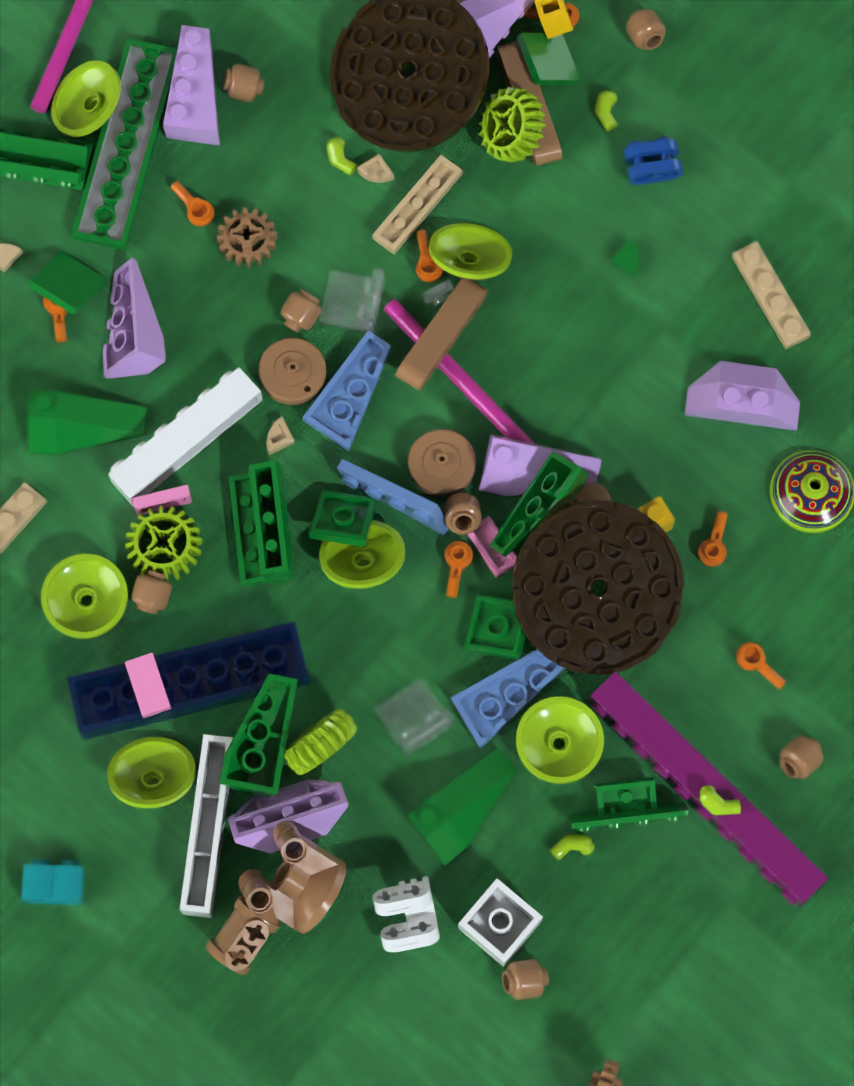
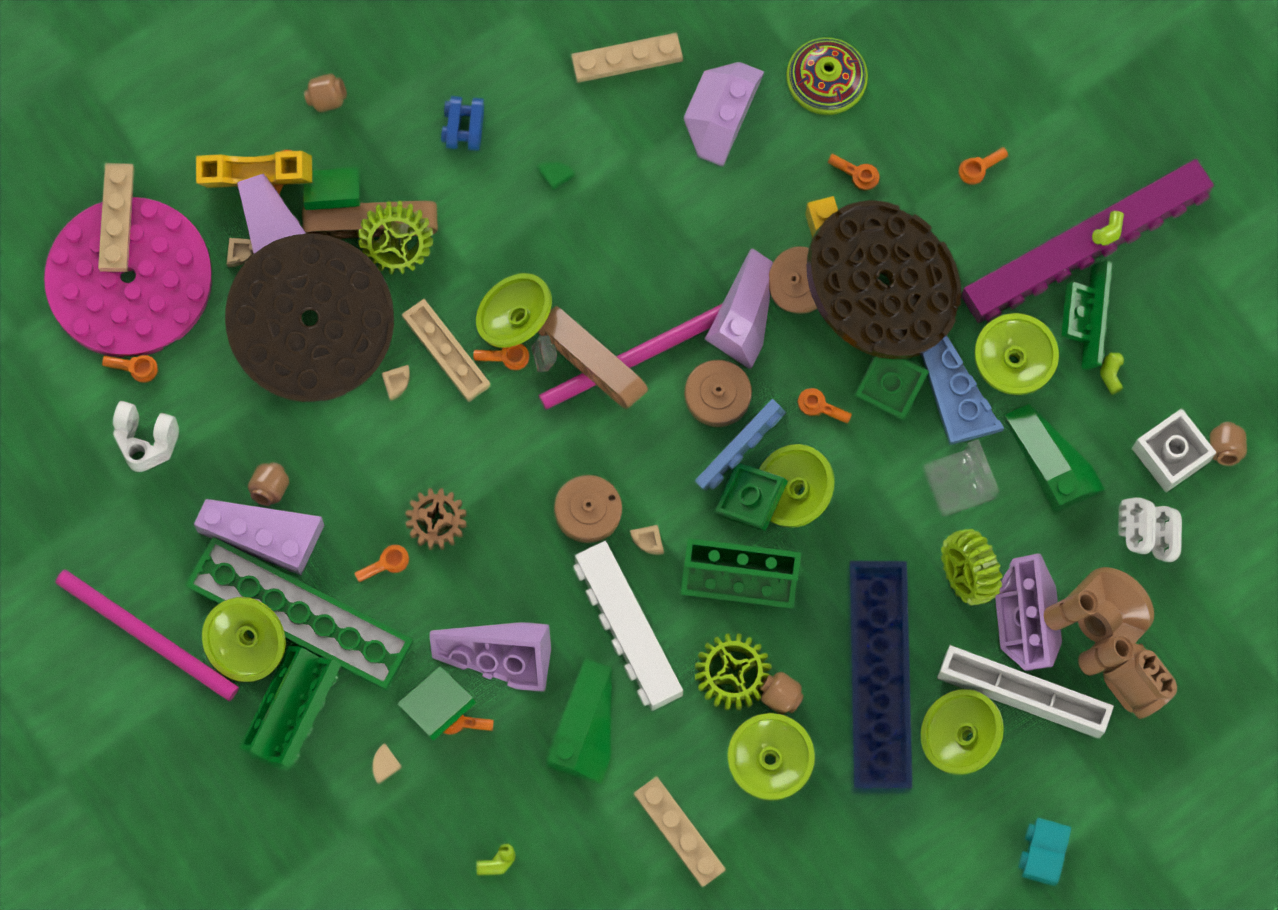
camera: 80 degrees left, 0 degrees up
bright pink tile [125,653,171,718] -> none
bright pink tile [132,485,192,515] -> none
green wedge [219,674,298,798] -> none
medium nougat head [280,289,322,333] -> none
medium blue wing [303,330,391,452] -> none
clear bracket [319,268,385,334] -> none
lime arm [326,137,357,176] -> none
medium nougat head [443,492,482,535] -> none
bright pink tile [466,516,517,579] -> none
green wedge [489,450,589,557] -> none
lime arm [594,90,618,132] -> none
medium nougat head [779,736,823,779] -> none

